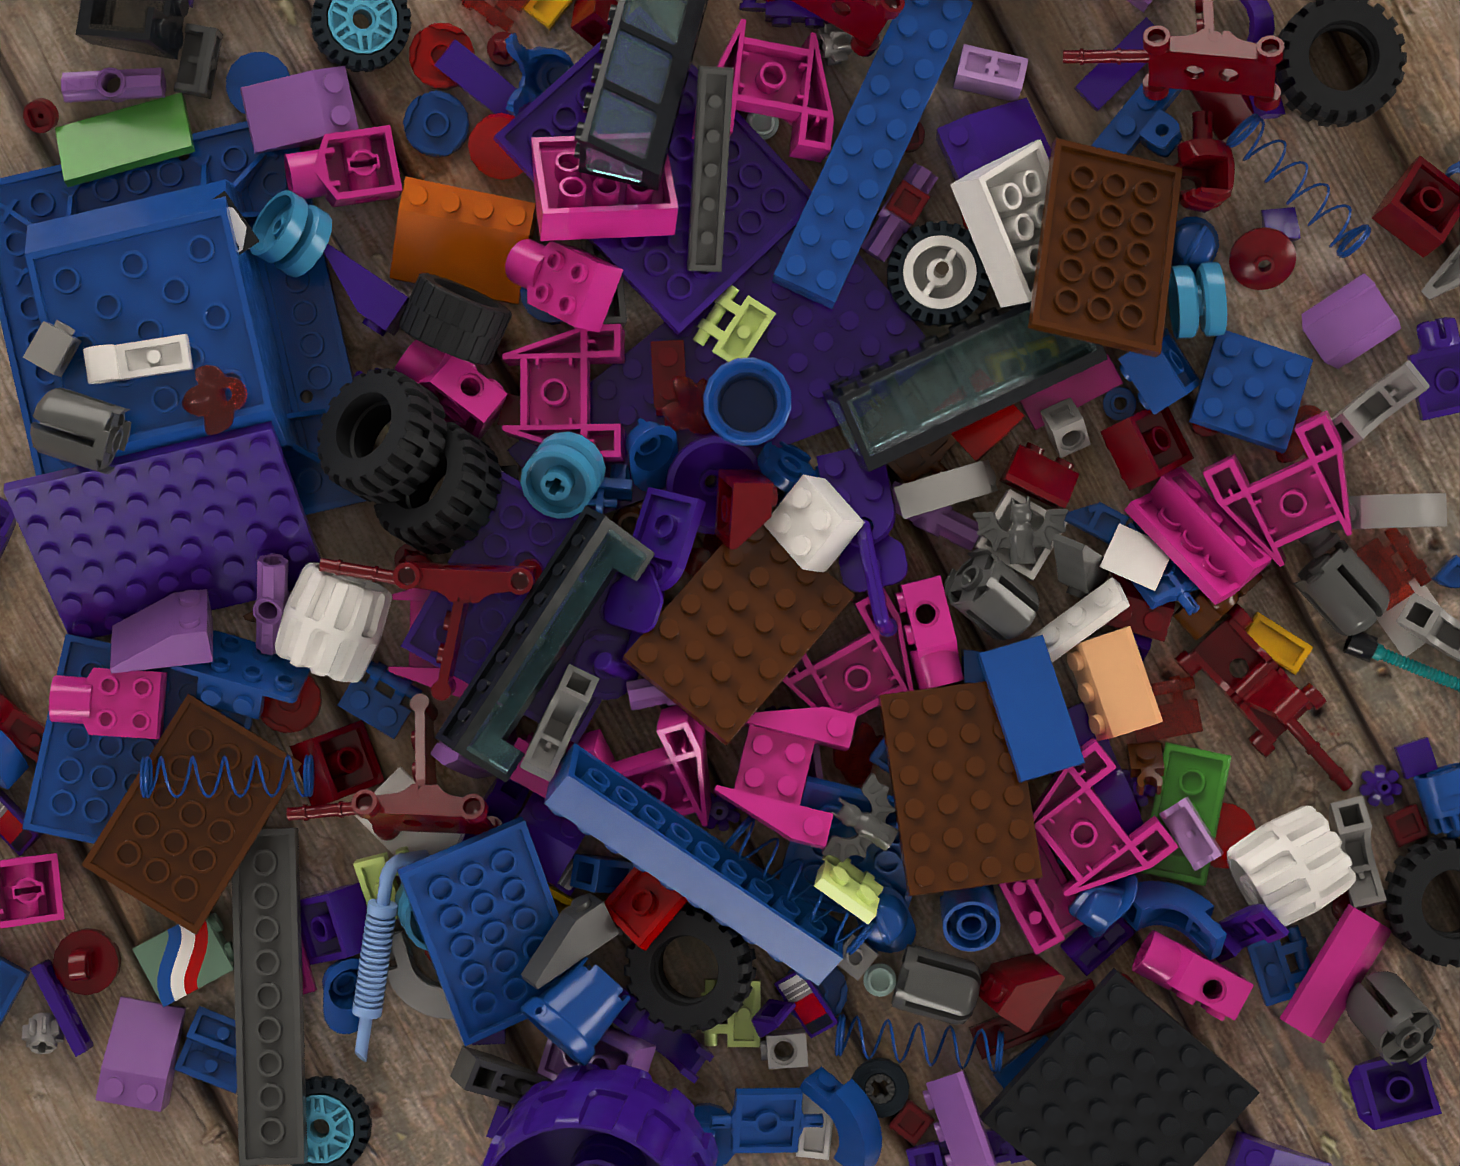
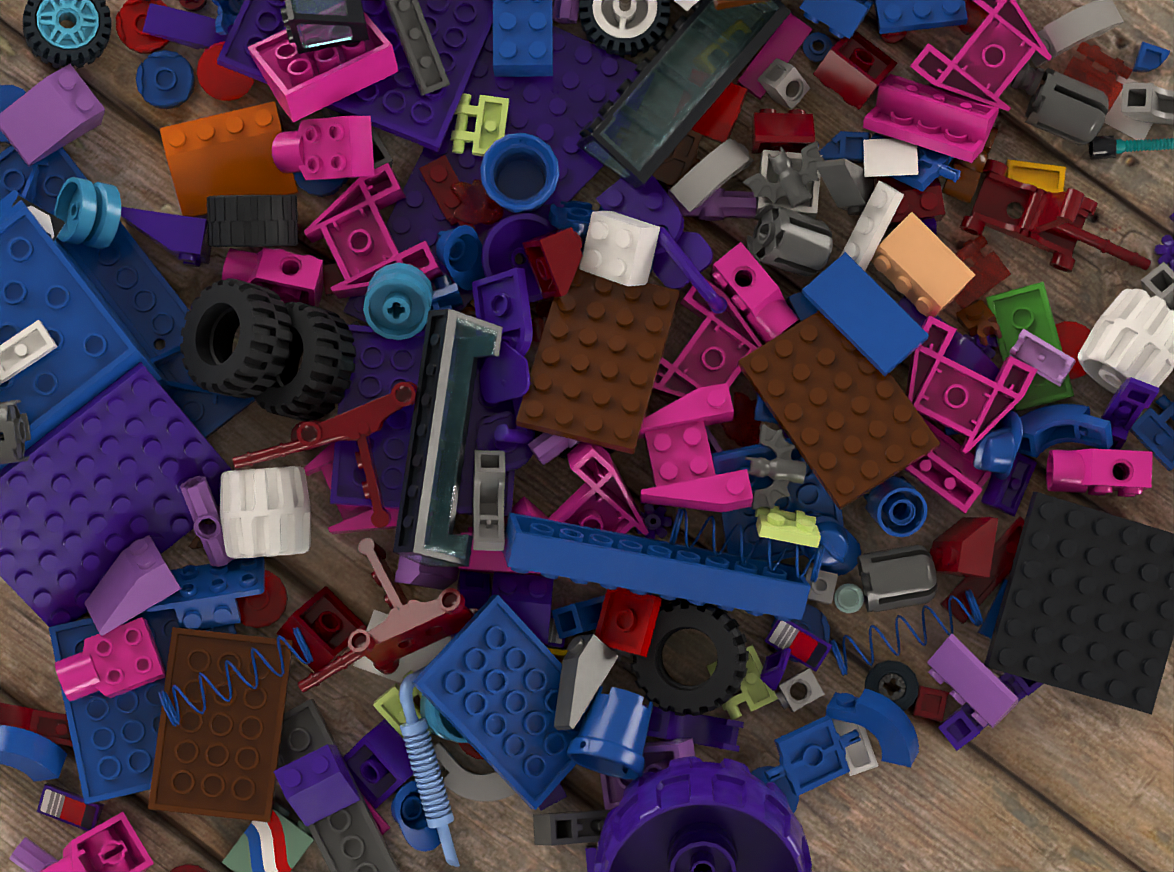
camera: 30 degrees left, 5 degrees down
clear red plate [182,365,247,435] -> none
dark pink brick [284,125,403,208] -> none
blue plate [337,660,423,739] -> none
none -> dark purple slope [274,744,361,827]

